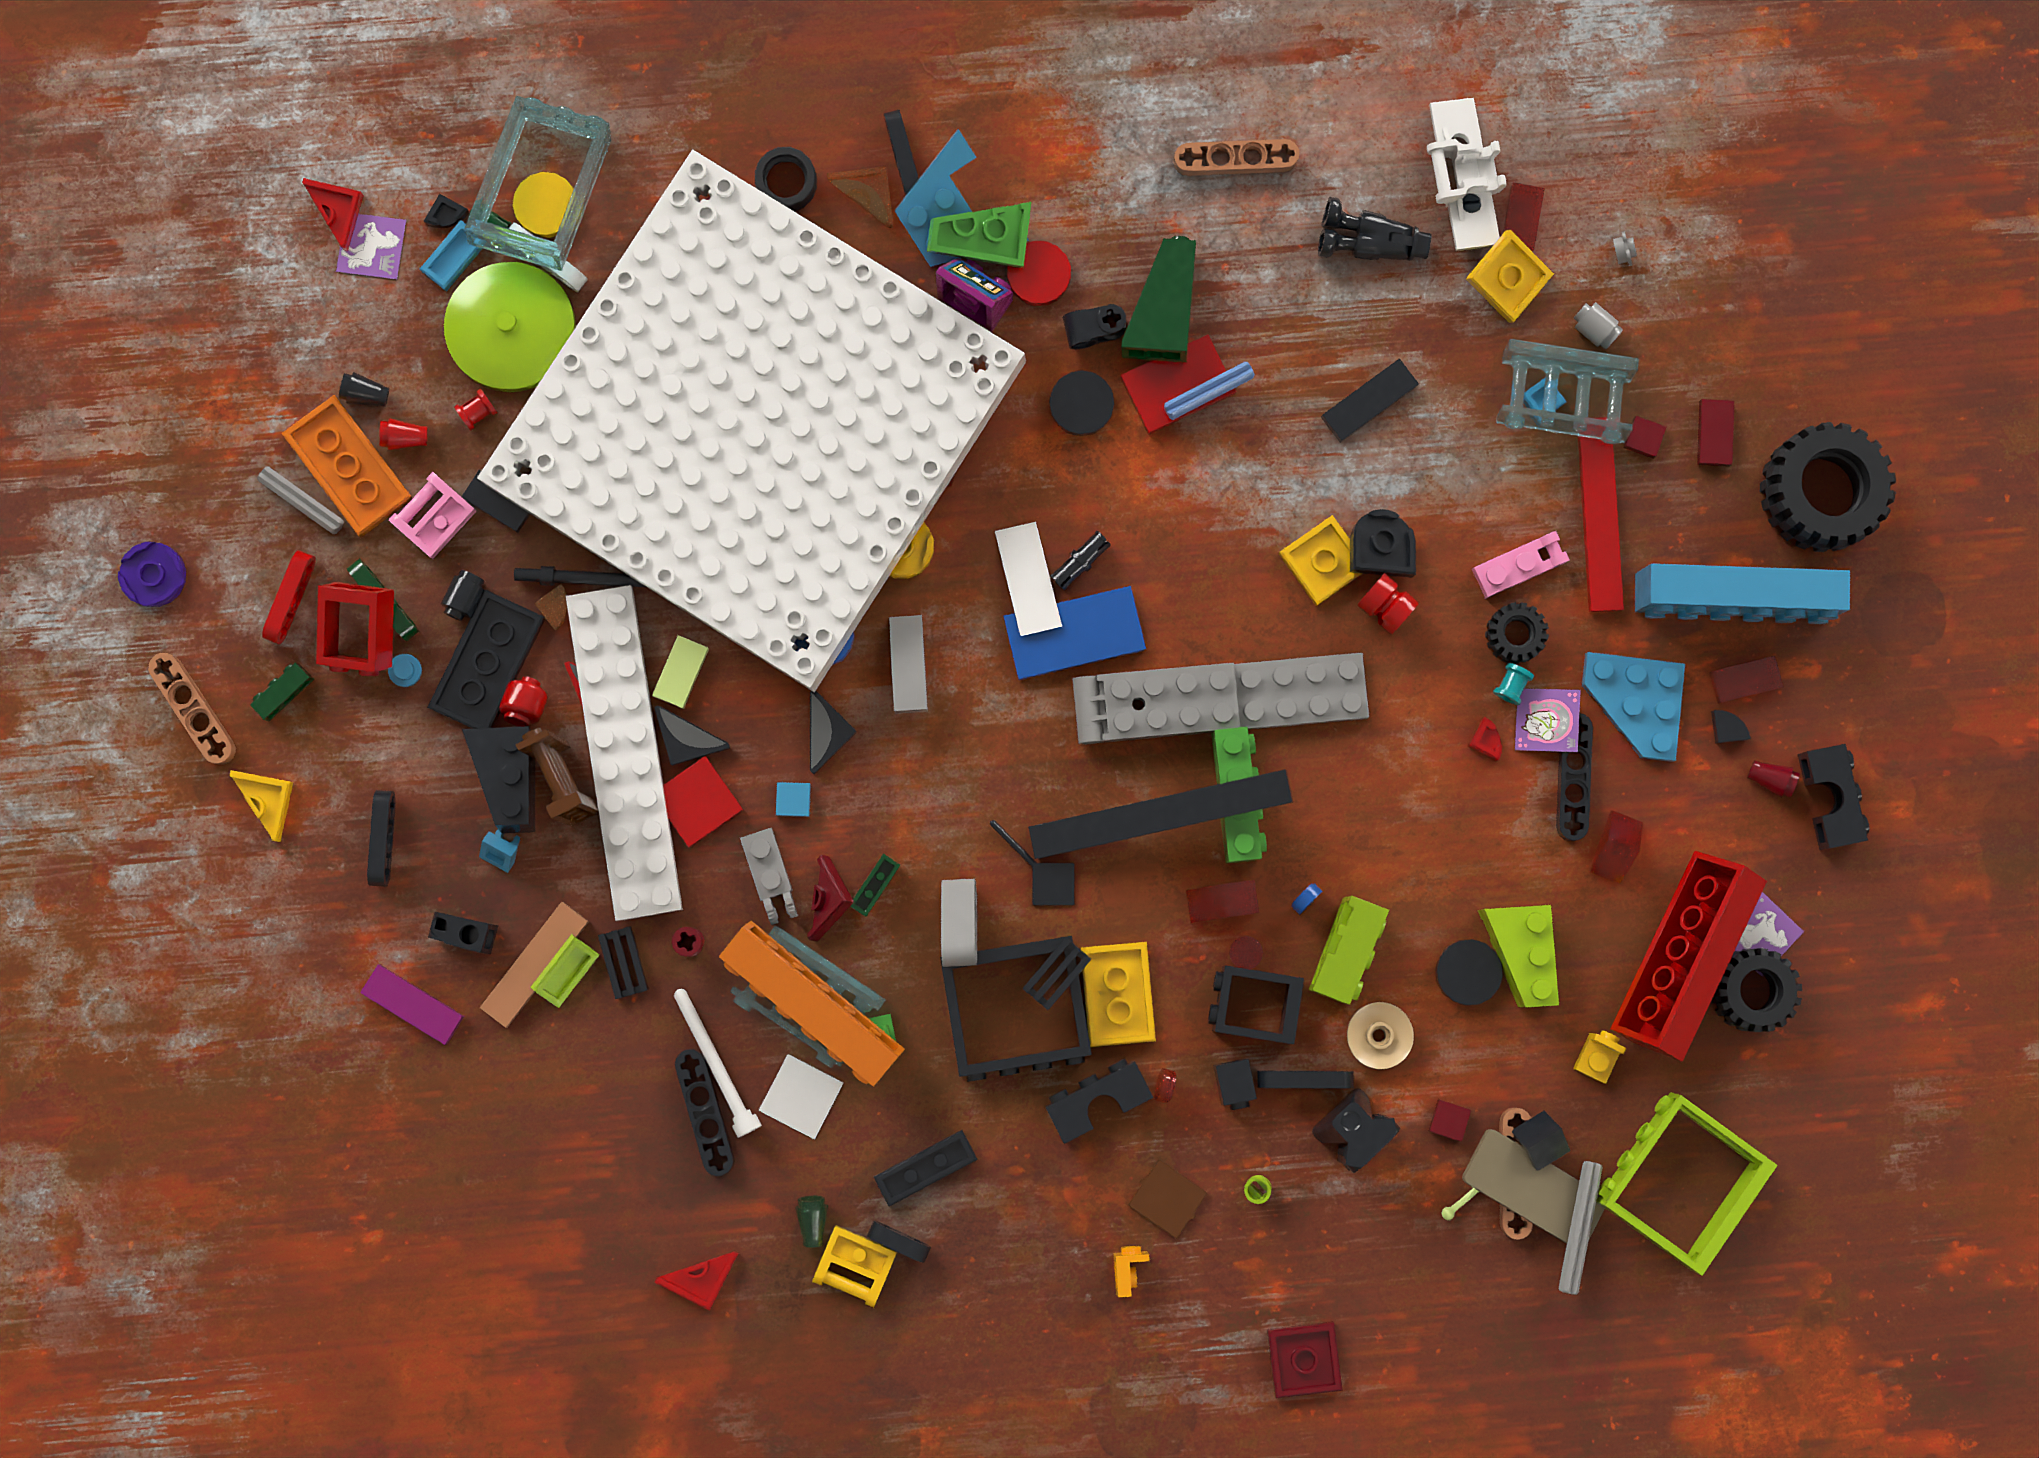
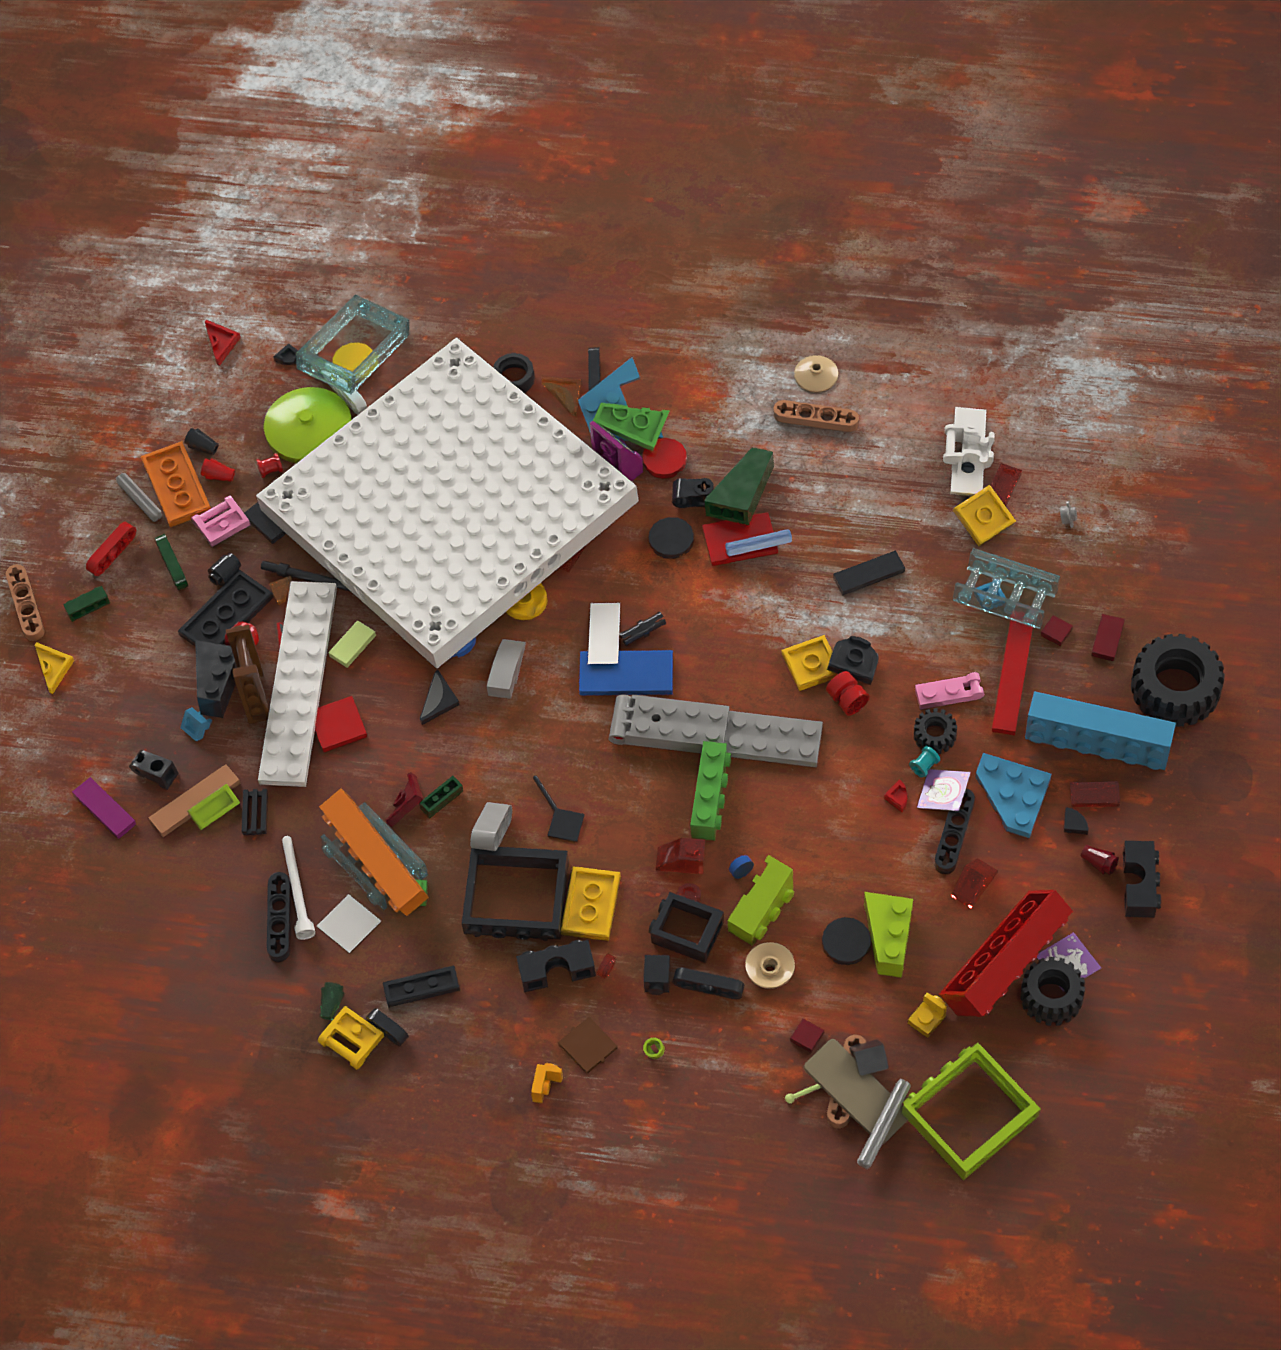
camera: 25 degrees right, 25 degrees down
dark purple tile [118,542,186,607] -> none
red window [316,582,394,676] -> none
sticker [336,214,406,279] -> none
black beam [367,790,396,887] -> none
dark azure plate [388,654,422,687] -> none
dark azure tile [420,220,488,292] -> none
tile [654,706,731,766] -> none
red tile [654,1251,739,1311] -> none
dark red bush [672,927,705,957] -> none
light grey hinge [740,828,798,925] -> none
dark azure tile [776,782,811,817] -> none
black tile [1023,938,1092,1010] -> none
black tile [1028,769,1294,859] -> none
dark red tile [1267,1321,1343,1398] -> none
black piece [1312,1088,1401,1173] -> none
black piece [1318,197,1432,261] -> none
light grey brick [1574,302,1623,349] -> none
none -> tan dish [794,356,838,393]

